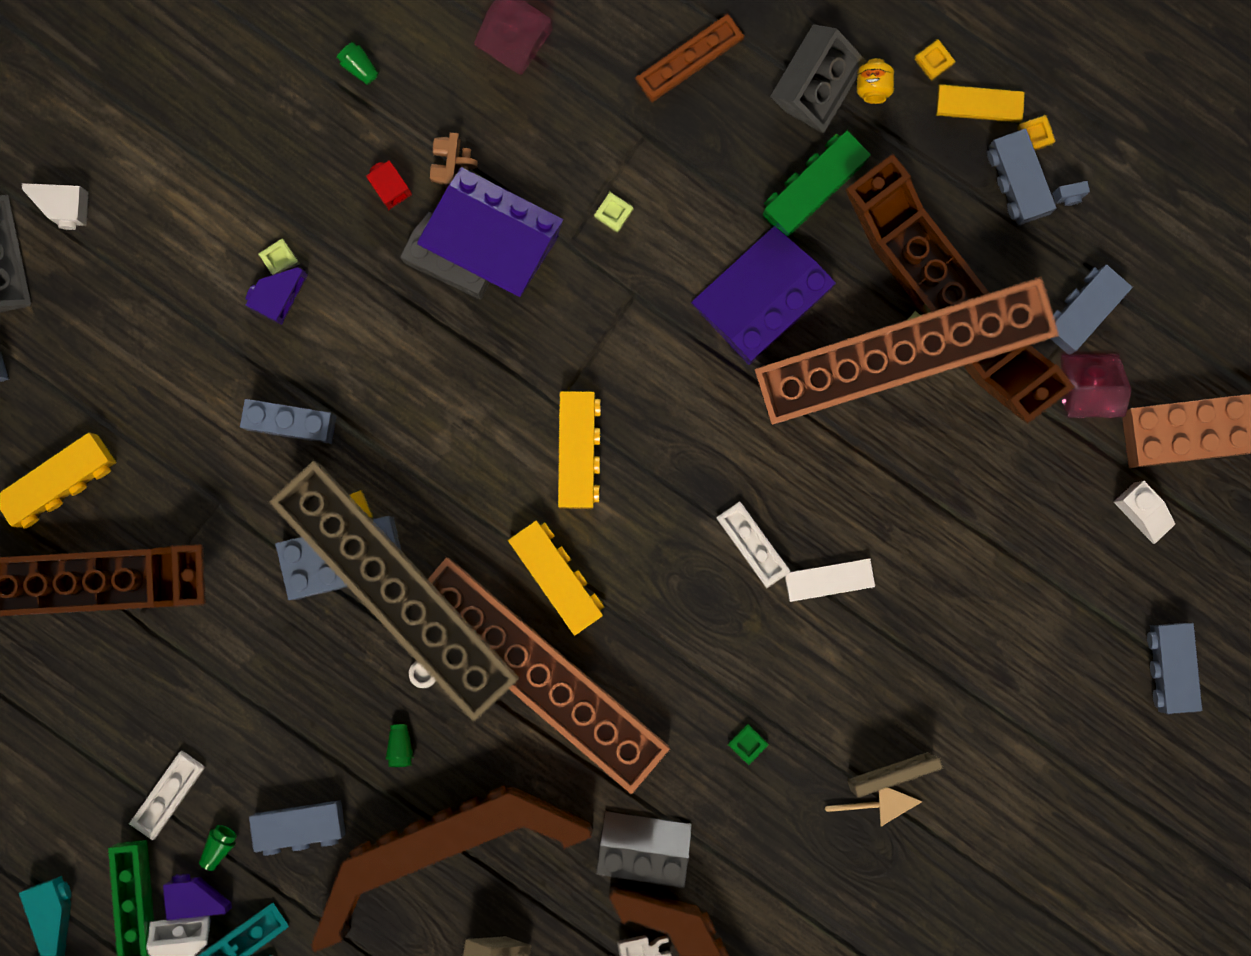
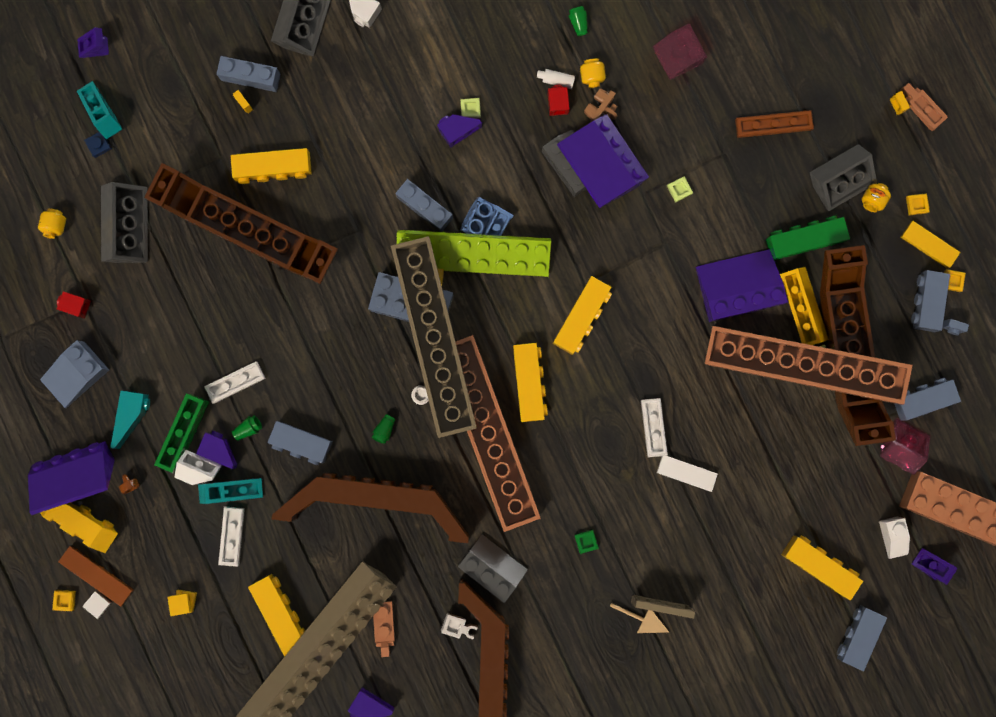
camera: 25 degrees right, 0 degrees up
none -> lime plate [397,230,551,277]
none -> medium blue slope [460,197,514,236]
none -> white cylinder [537,69,575,90]
none -> yellow head [580,59,606,88]
none -> yellow brick [780,267,829,345]
none -> yellow brick [781,535,863,601]
none -> dark purple slope [912,548,957,585]

